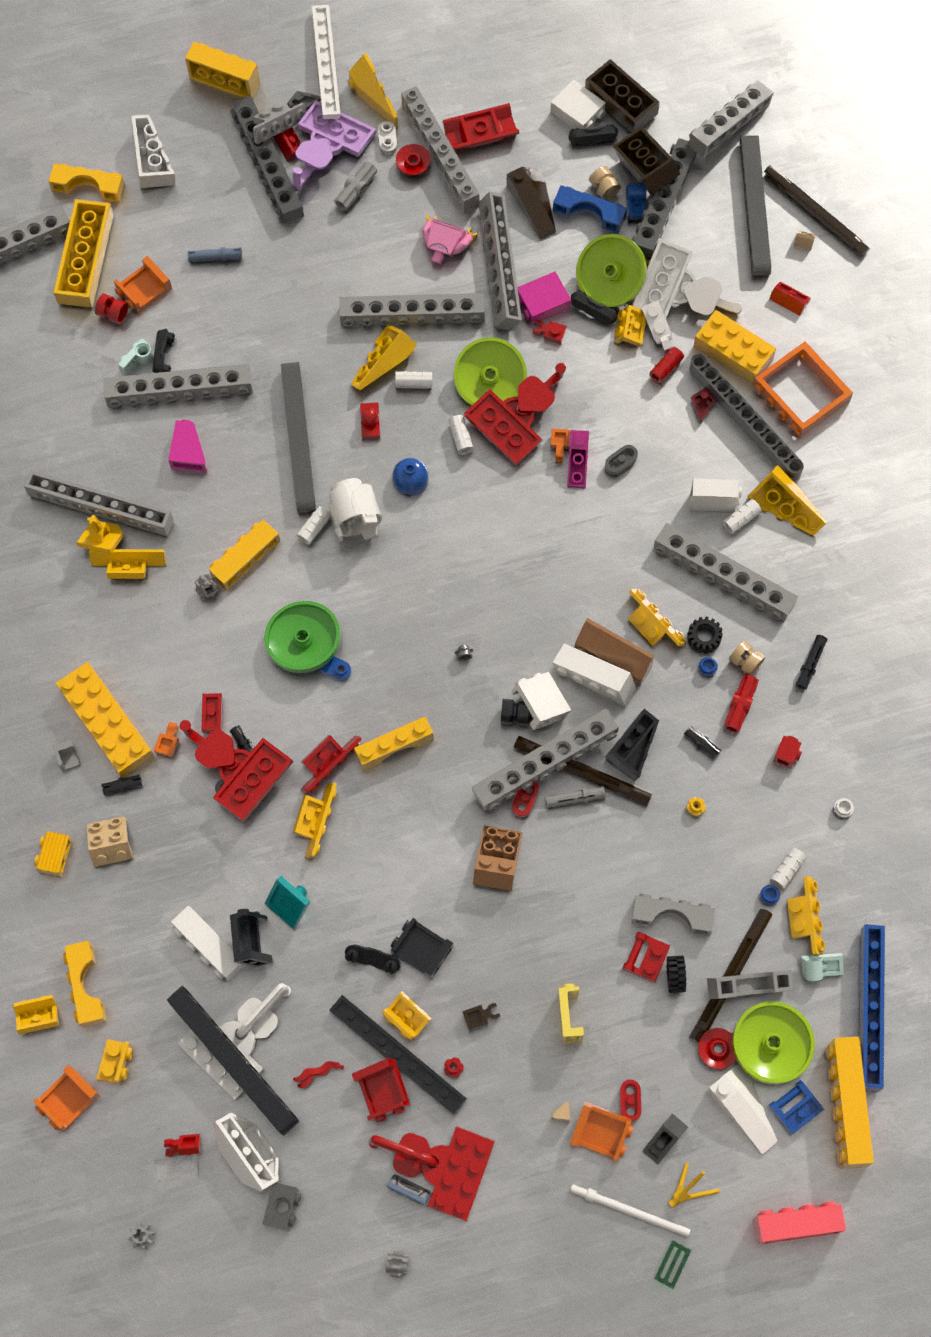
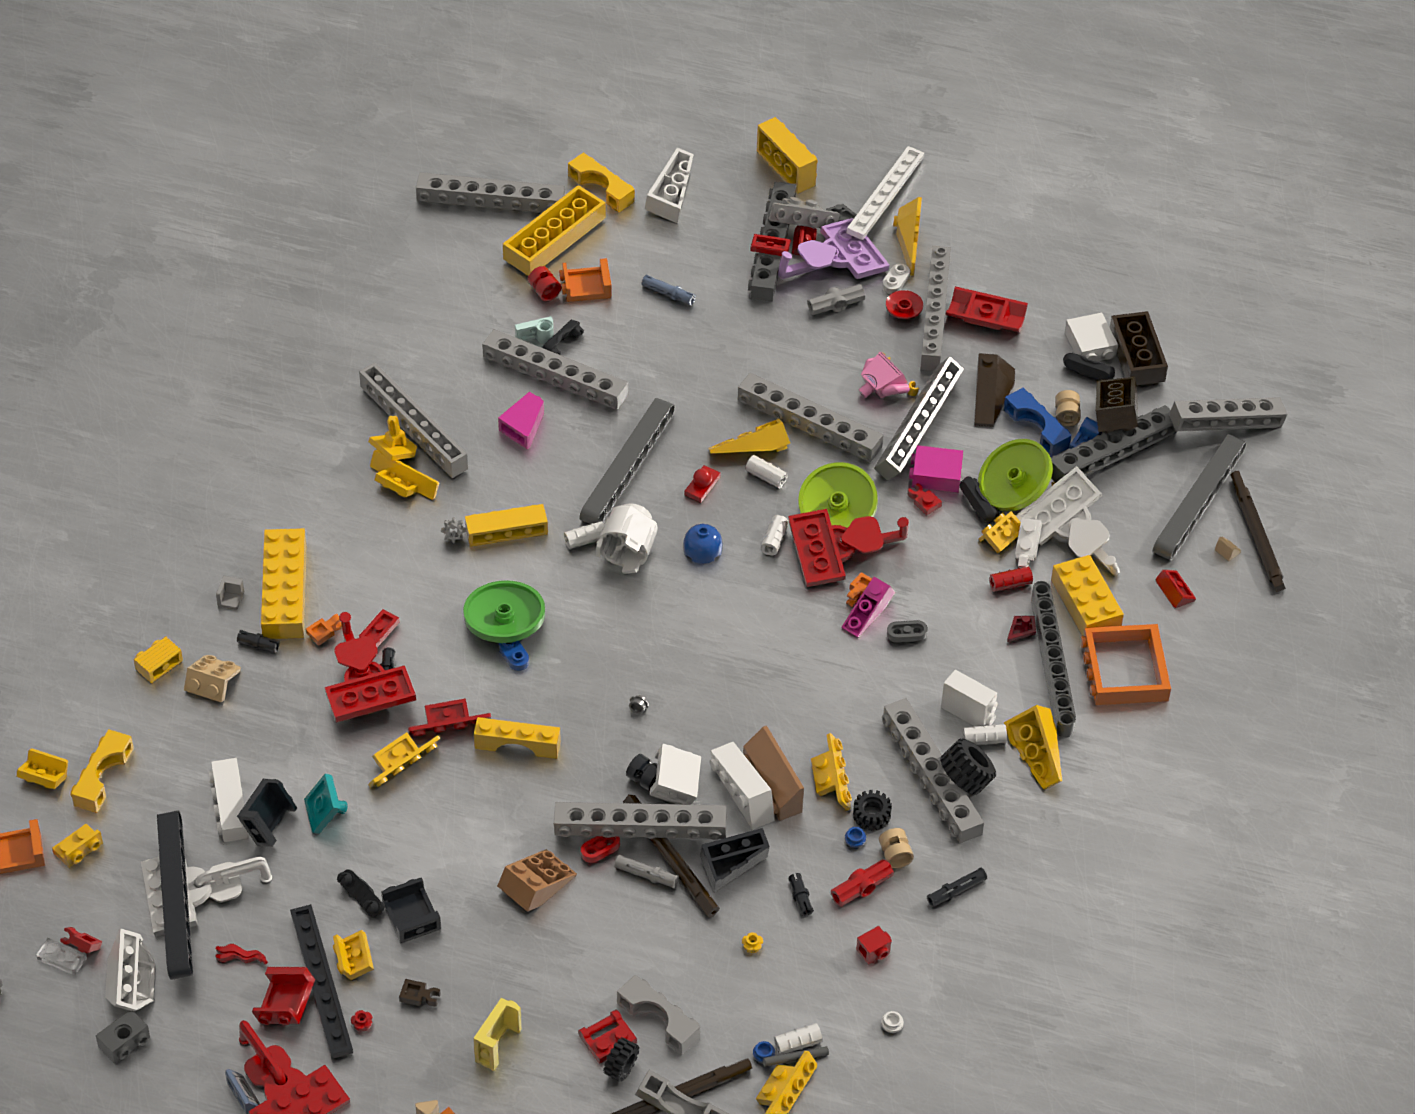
camera: 30 degrees right, 20 degrees down
none -> red tile [750,234,791,256]
none -> dark grey bar [763,1046,829,1067]
none -> black tyre [940,738,996,795]

